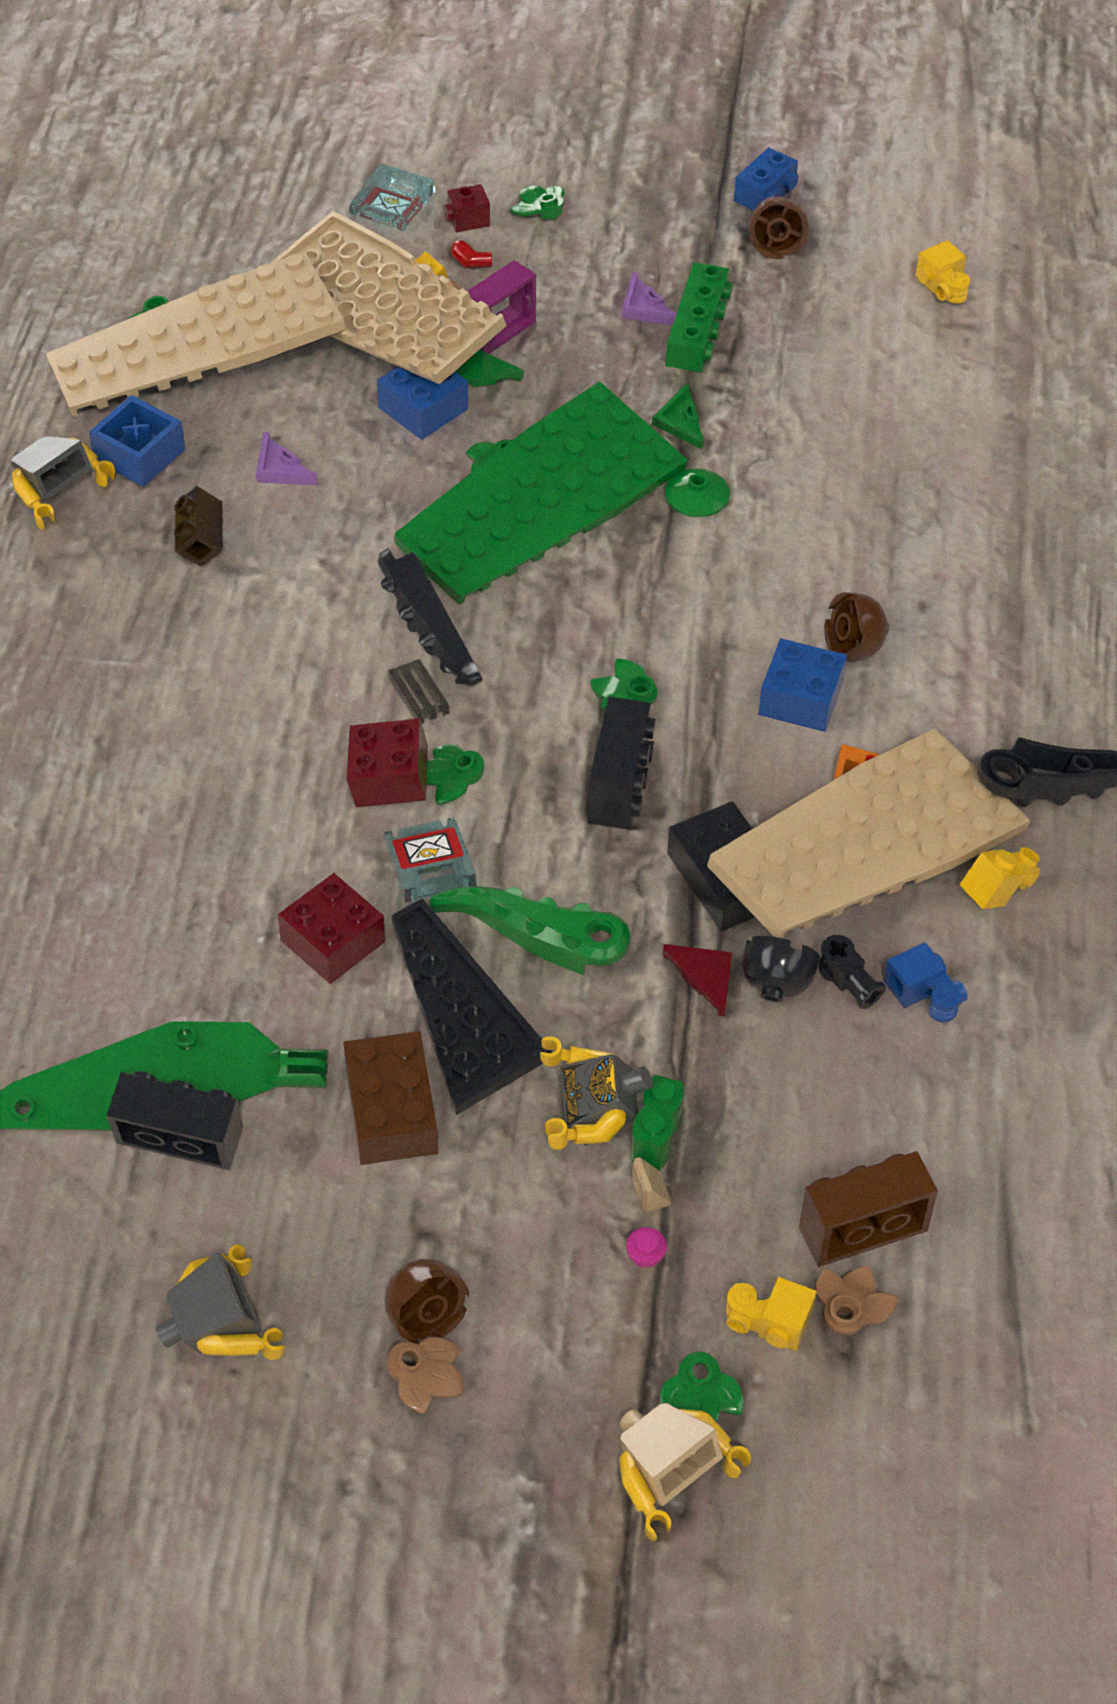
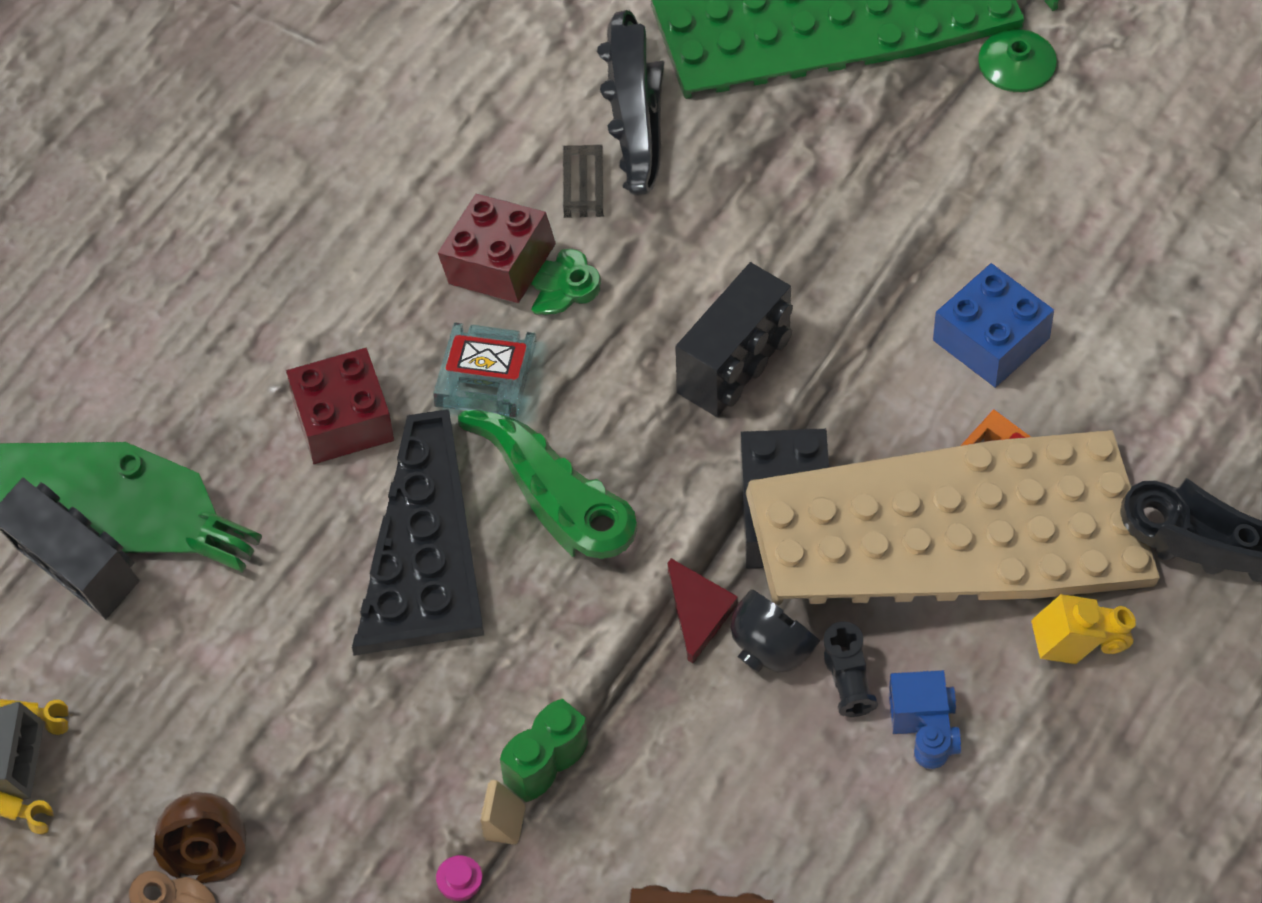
camera: 30 degrees right, 5 degrees up
reddish brown brick [343,1031,438,1165] -> none
torso [540,1036,653,1150] -> none
green plate [590,658,658,710] -> none
reddish brown cylinder [824,592,889,661] -> none

